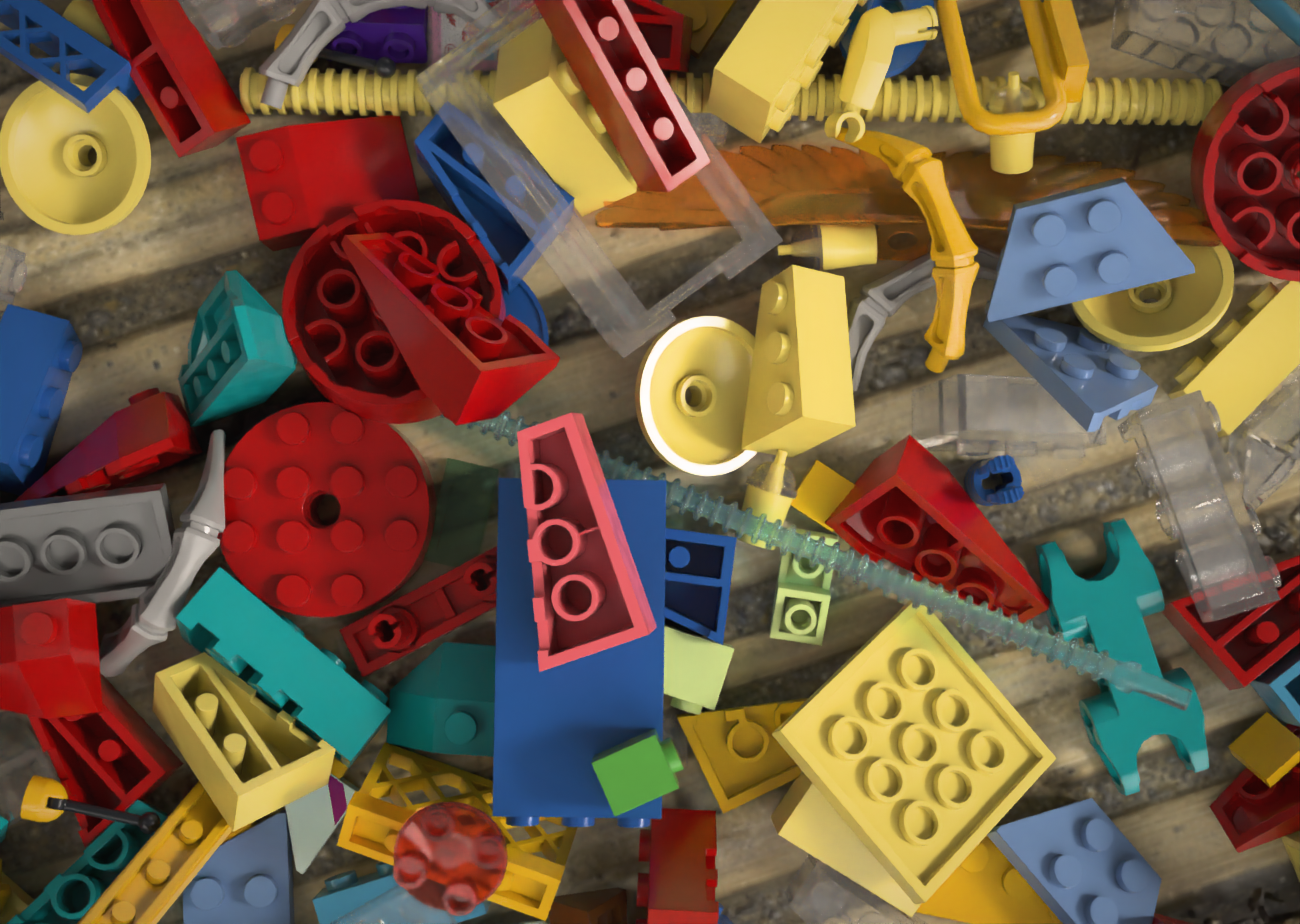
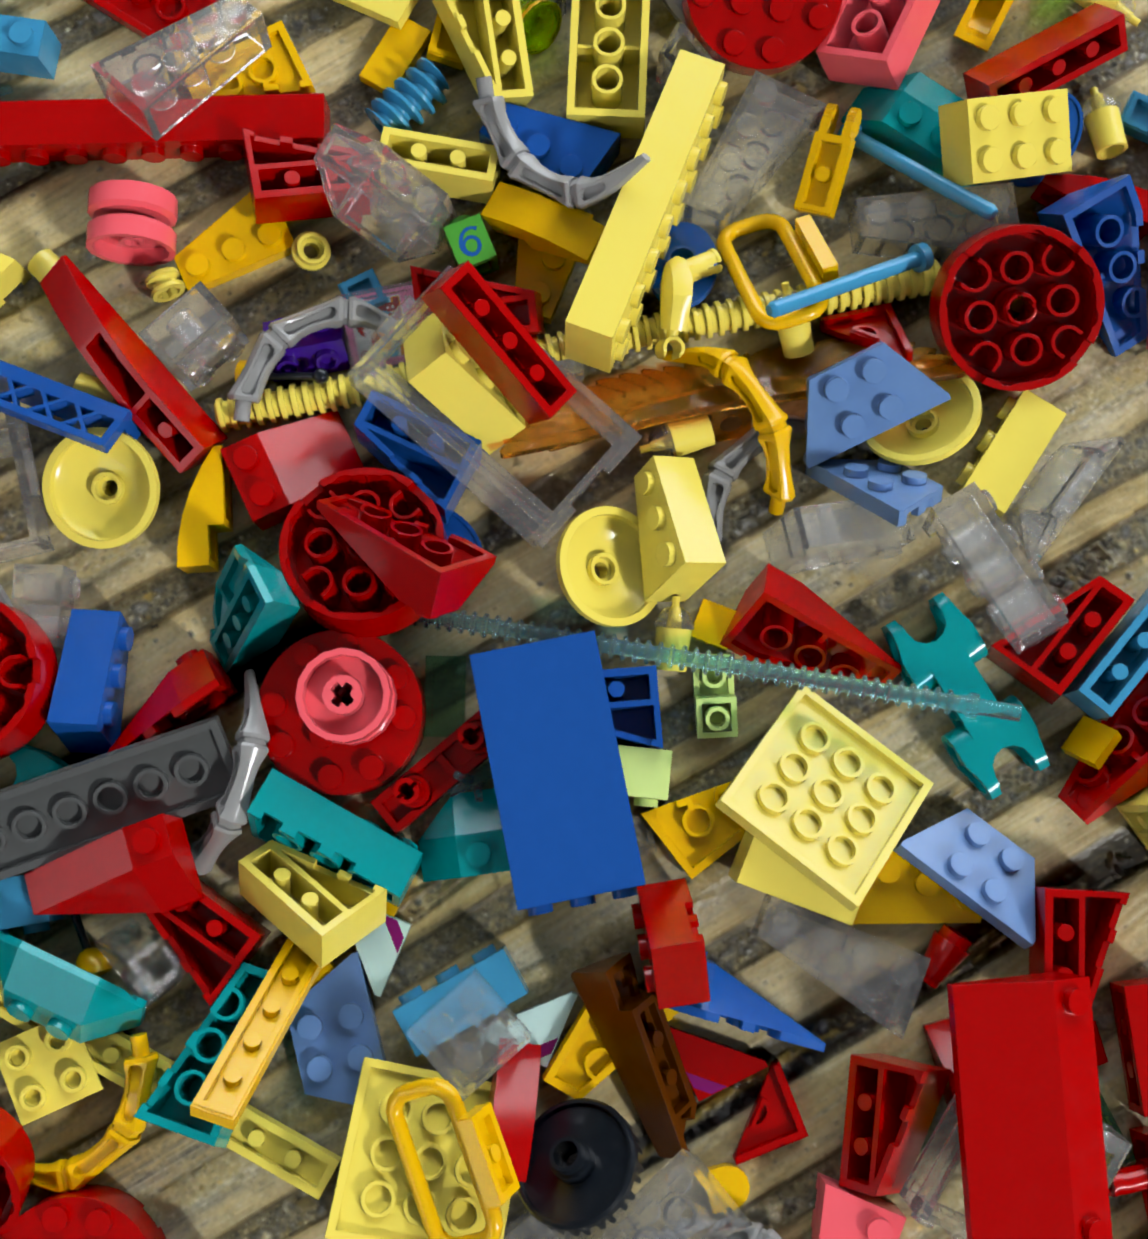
camera: 10 degrees left, 5 degrees down
hinge [20,775,161,834] -> none
yellow fence [336,742,578,921] -> none
clear red dish [393,802,508,916] -> none
coral wedge [517,412,657,672] -> none
bright green brick [591,729,684,817] -> none
blue hinge [964,455,1024,506] -> none
none -> yellow slope [177,445,233,574]
none -> coral wheel [295,648,397,746]
none -> clear light blue bar [448,762,492,802]
none -> dark azure bar [766,242,934,318]
none -> red tile [820,303,913,362]

